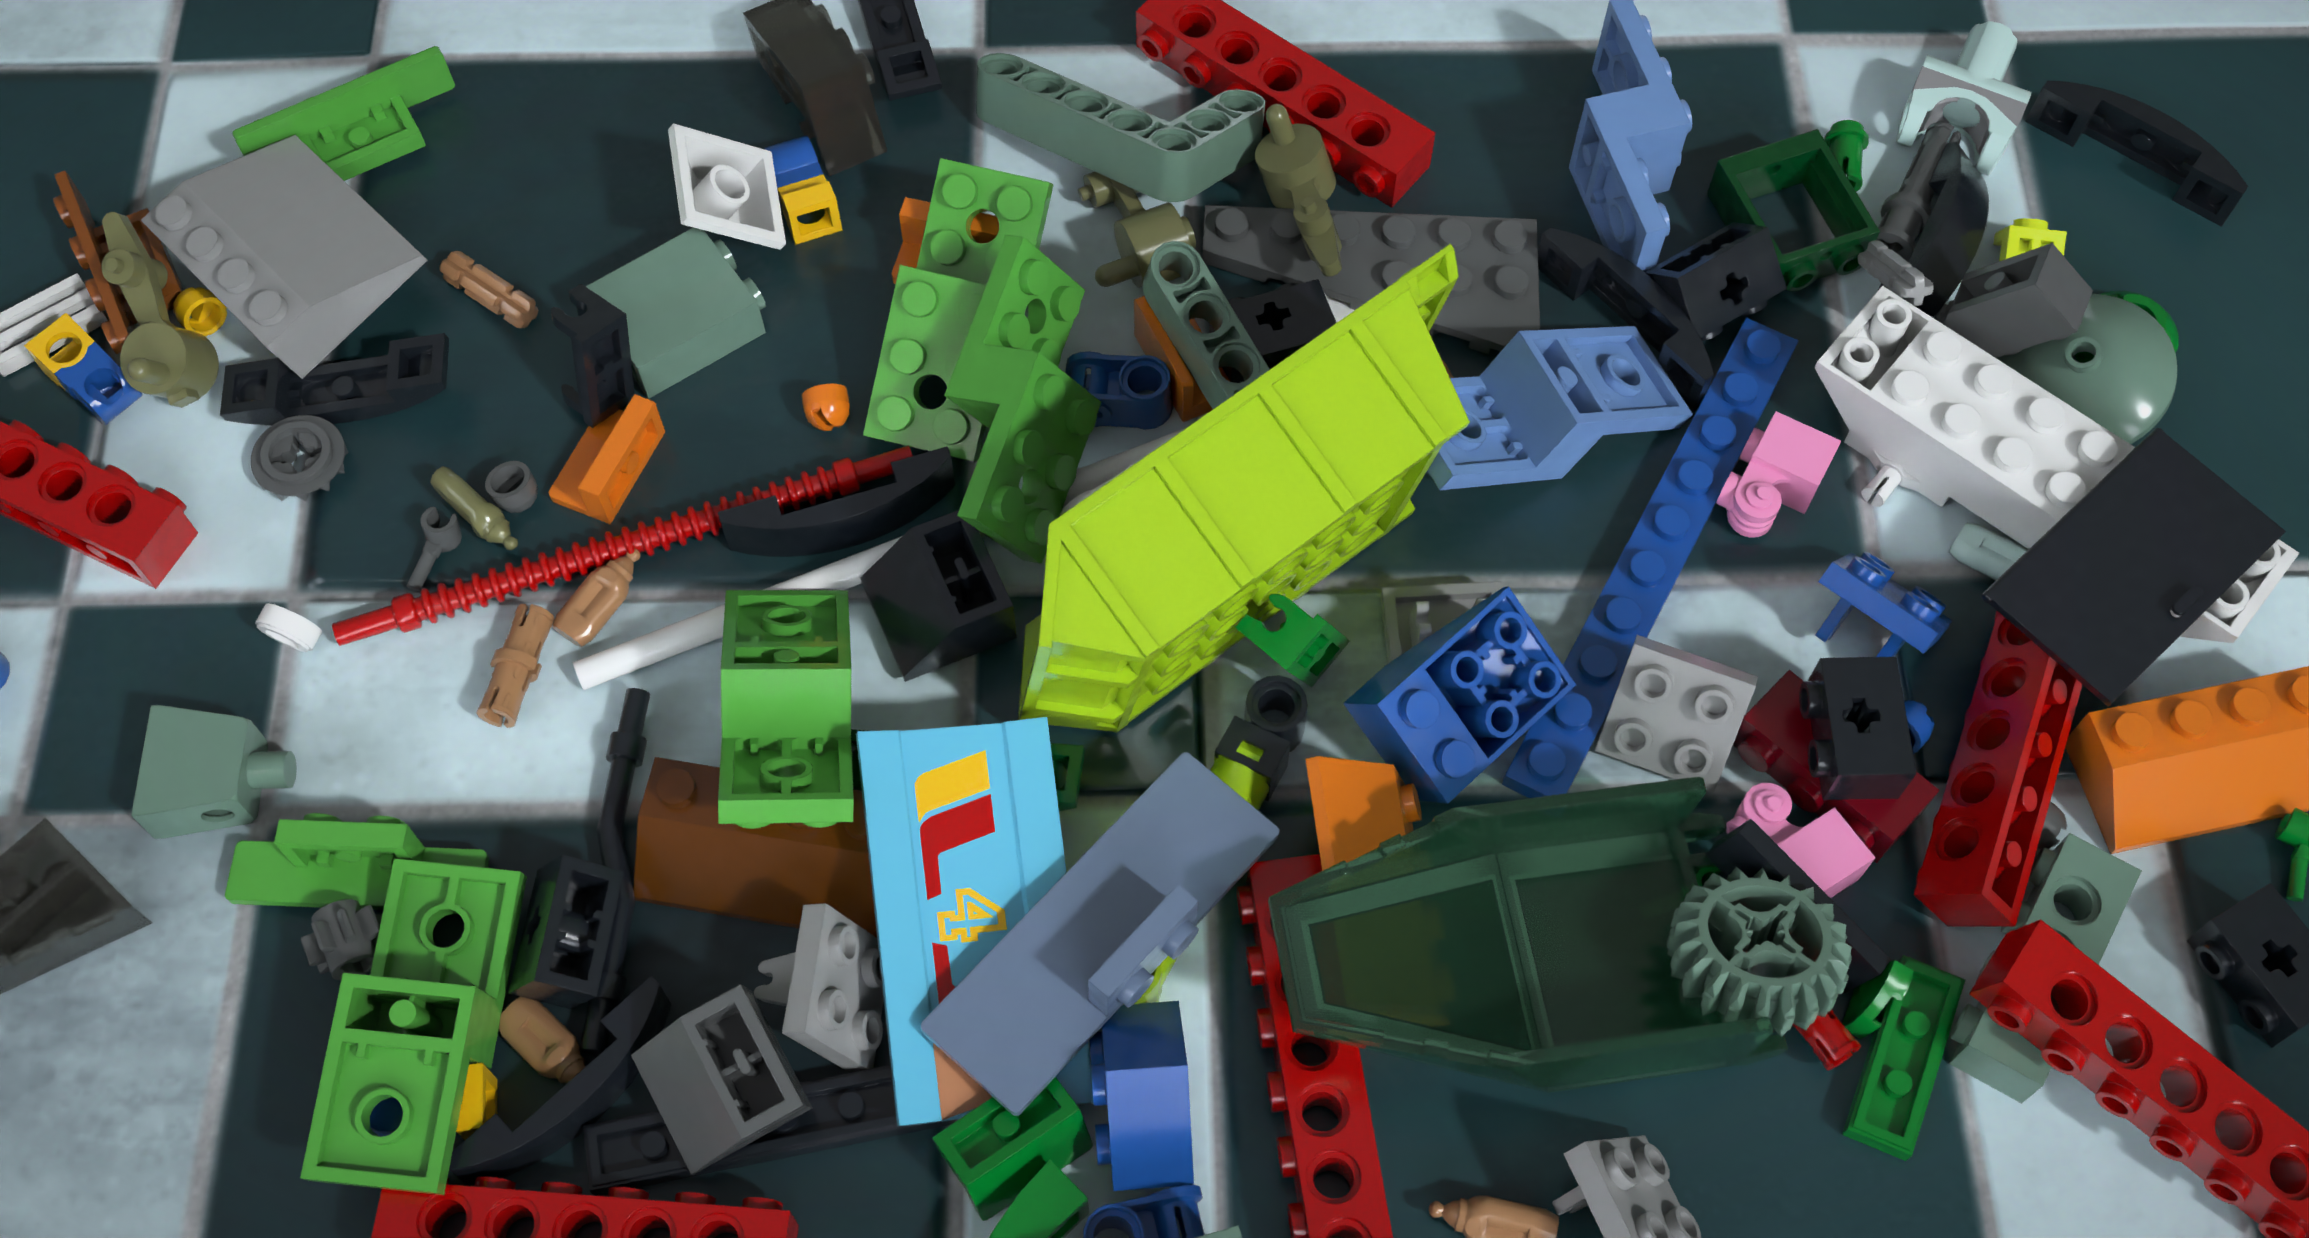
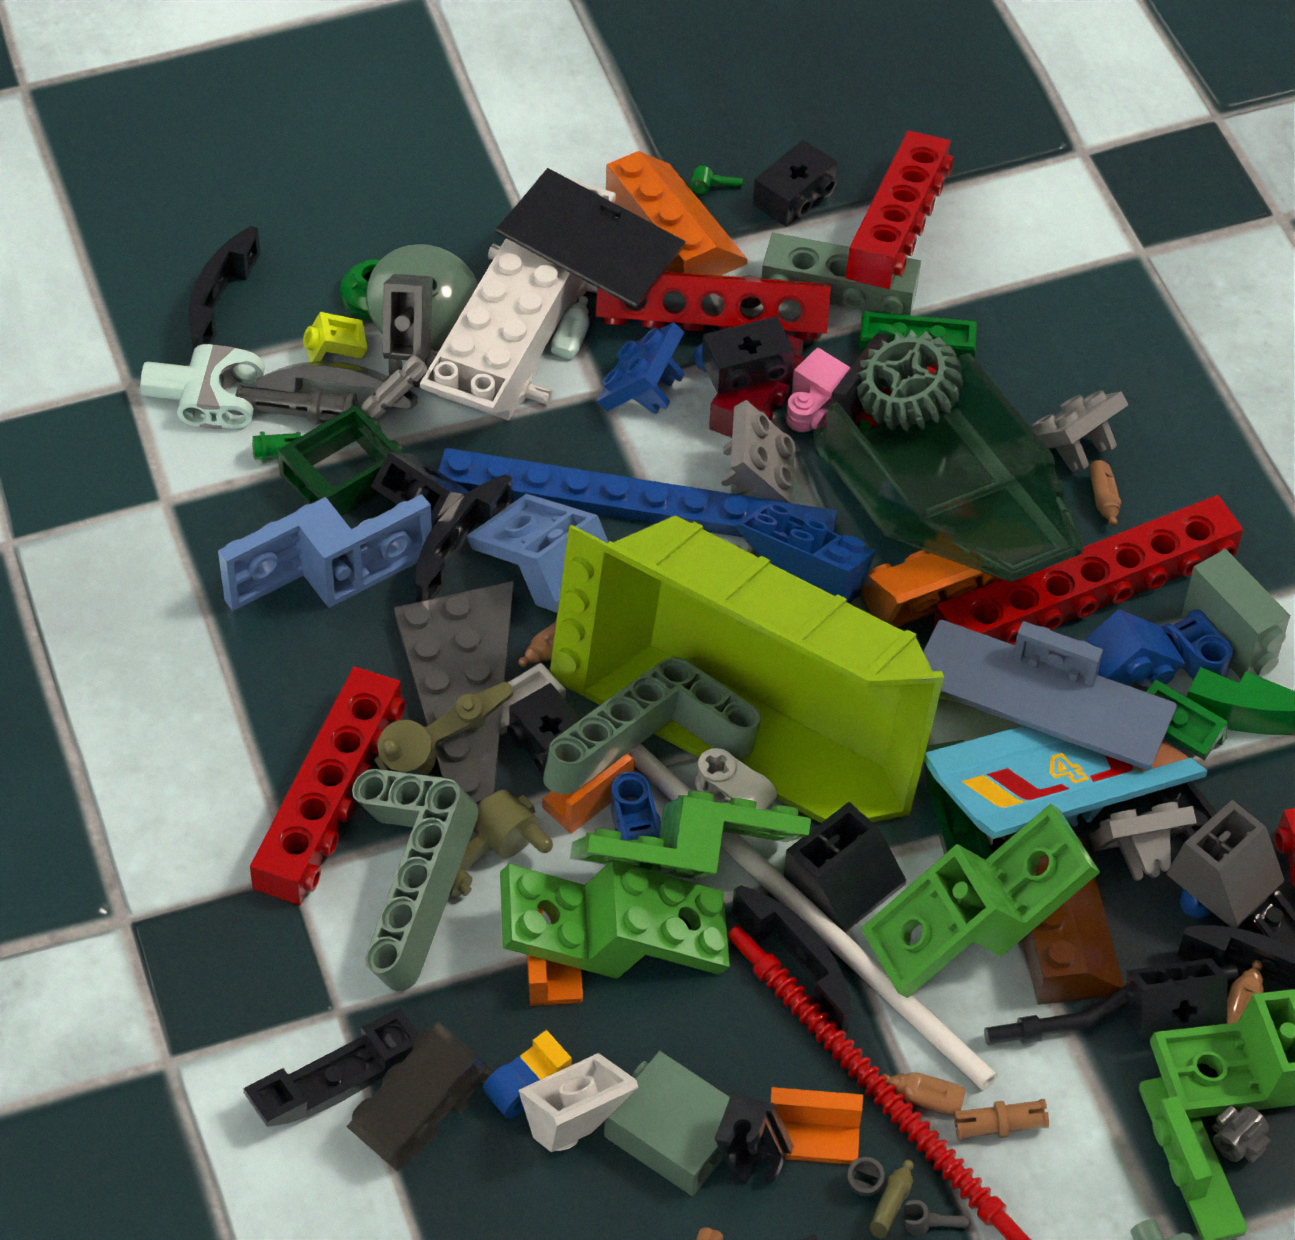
camera: 110 degrees left, 10 degrees down
orange hinge [801,383,850,431] -> none
bright pink brick [1716,411,1841,538] -> none

